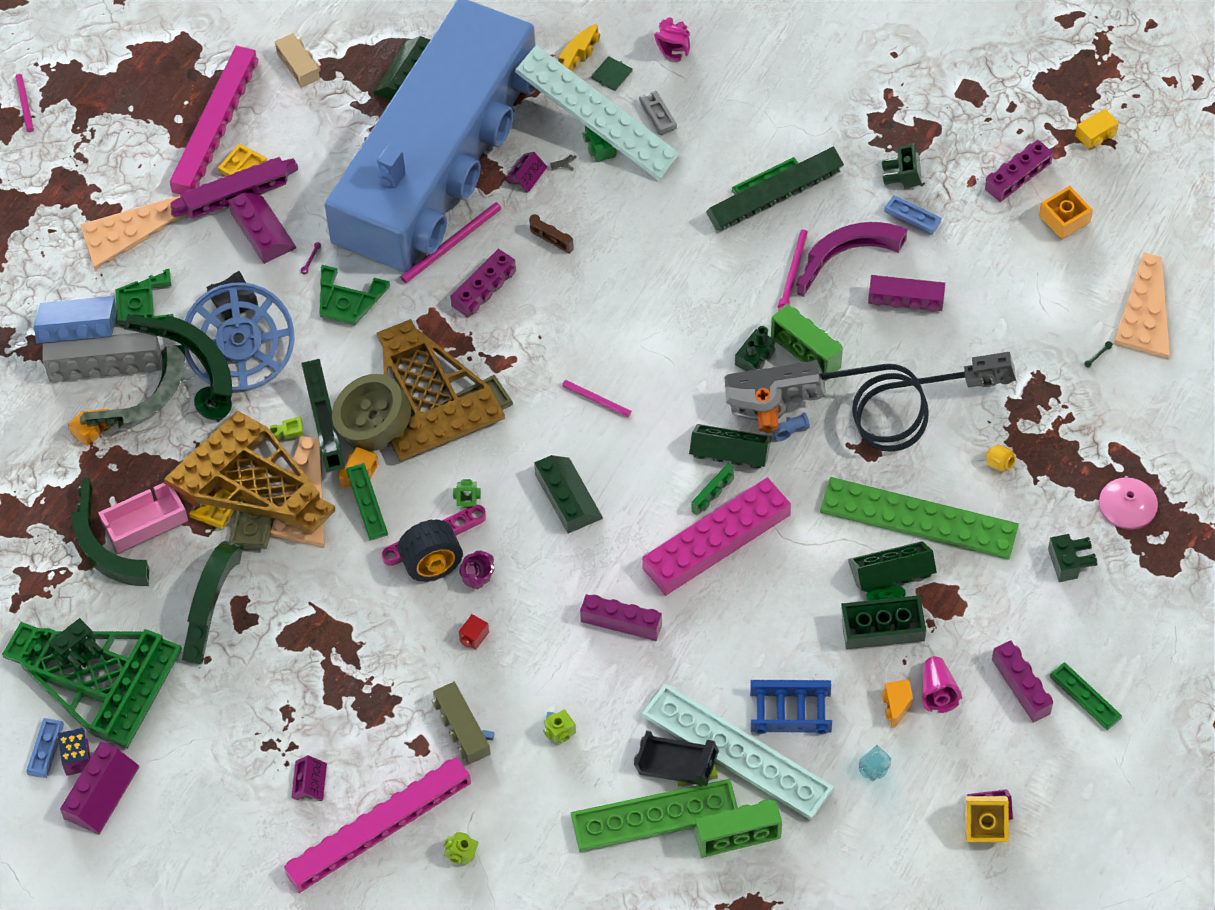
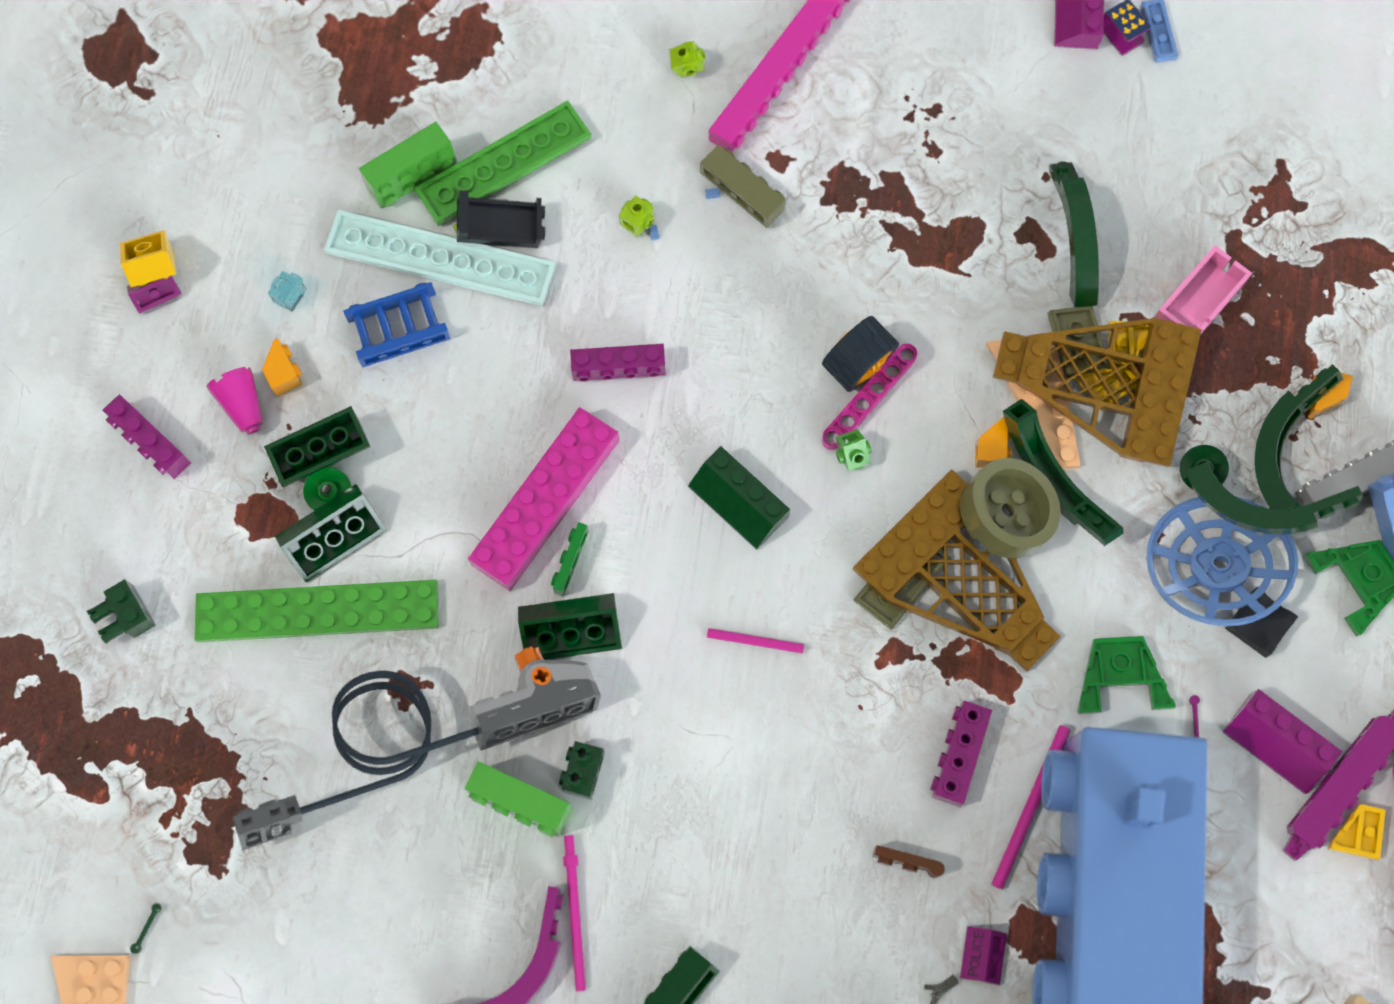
camera: 160 degrees right, 15 degrees up
green wing [2,622,182,749] -> none
dark green brick [48,618,104,671] -> none
dark green arch [72,478,150,586] -> none
lime plate [270,416,304,440] -> none
magenta panel [291,755,327,801] -> none
green tile [346,463,388,541] -> none
red brick [458,614,489,650] -> none
magenta hair [459,550,494,590] -> none
medium blue connector [773,412,810,441] -> none
magenta brick [868,275,945,311] -> none
yellow head [985,444,1015,472] -> none
green tile [1050,662,1122,731] -> none
bright pink dish [1099,478,1158,530] -> none

